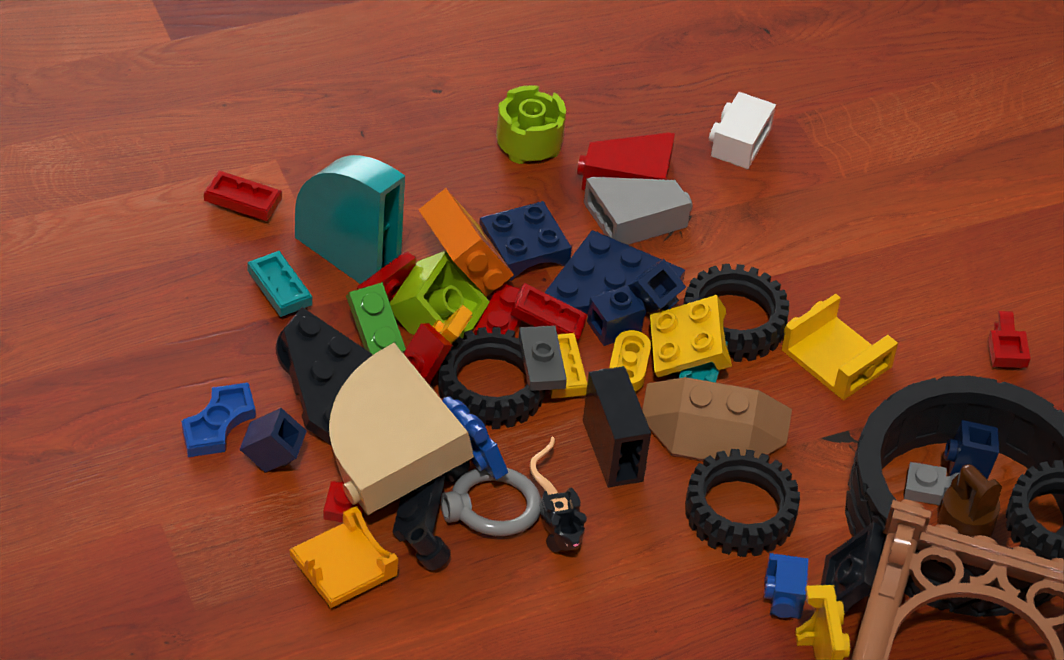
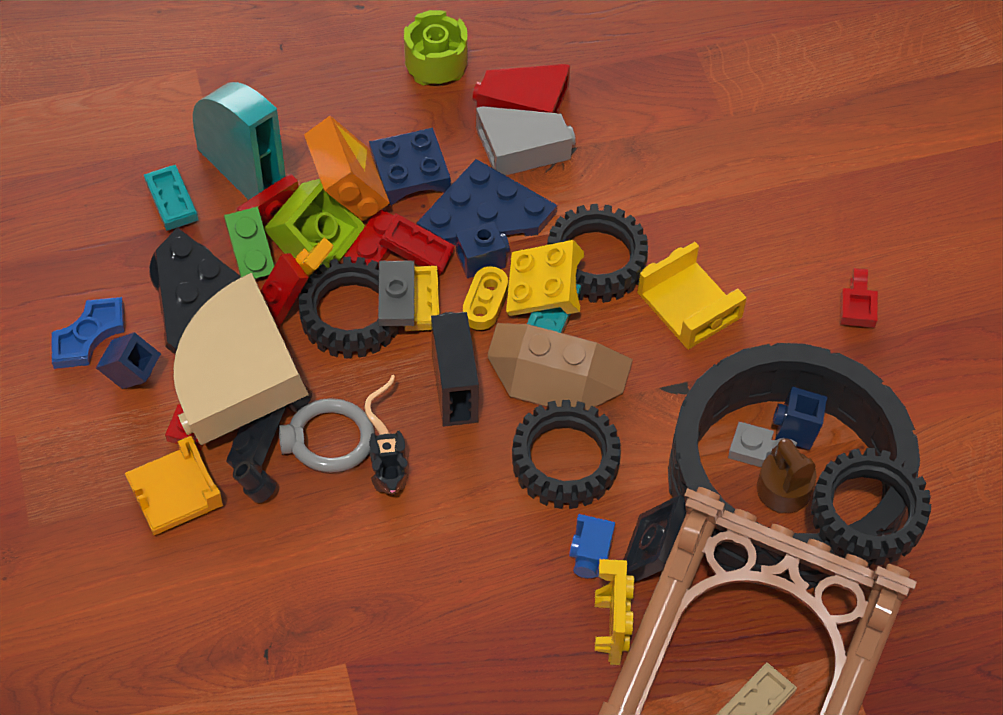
camera: 10 degrees right, 10 degrees up
red plate [204,170,282,221] -> none
blue plate [442,397,509,480] -> none
dark blue brick [628,259,686,314] -> none
white piece [709,92,776,169] -> none

